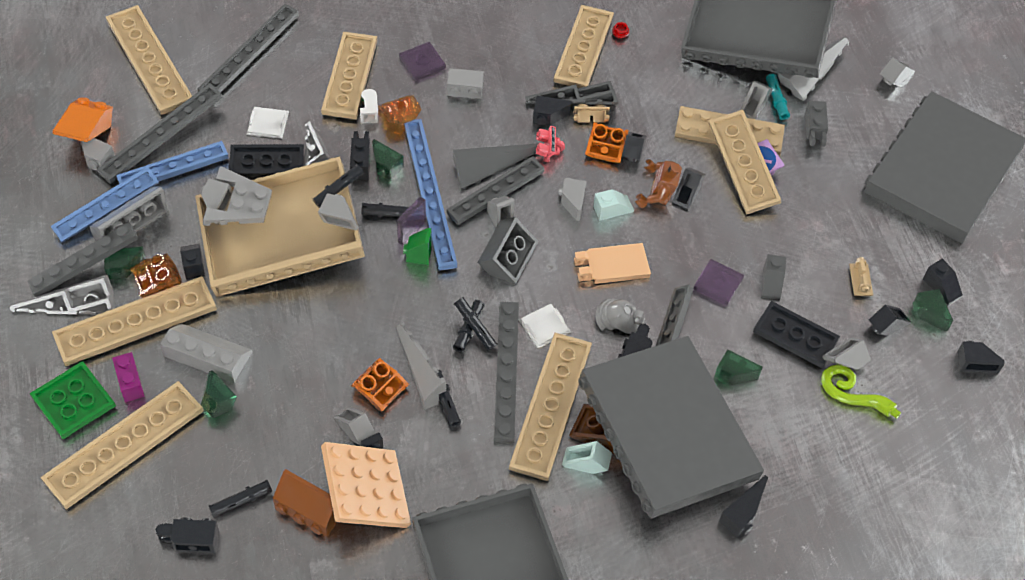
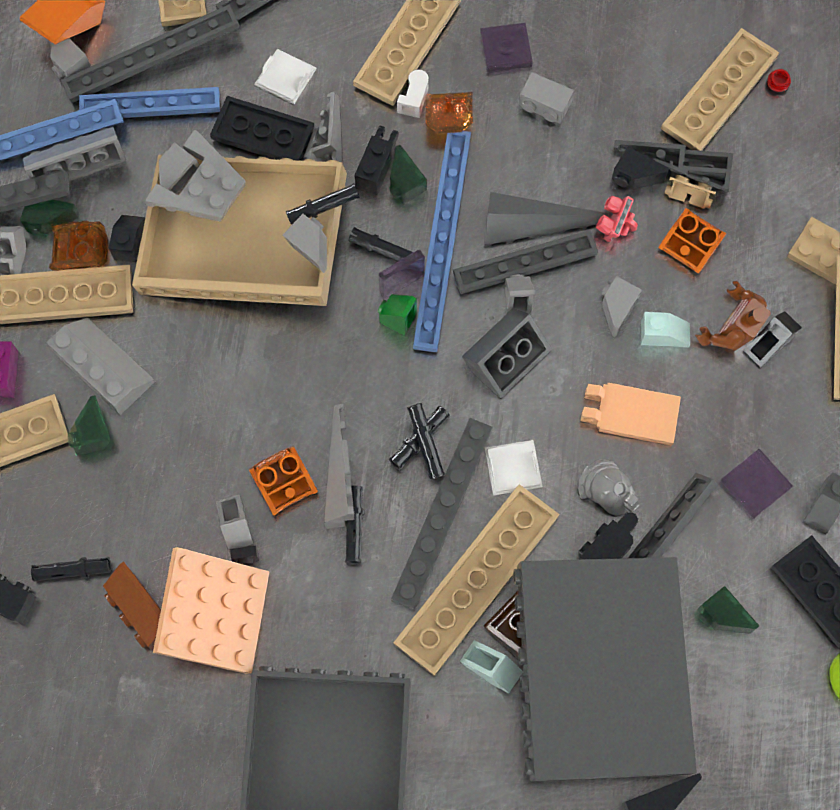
camera: 25 degrees right, 15 degrees up
black slope [622,132,647,162] -> none

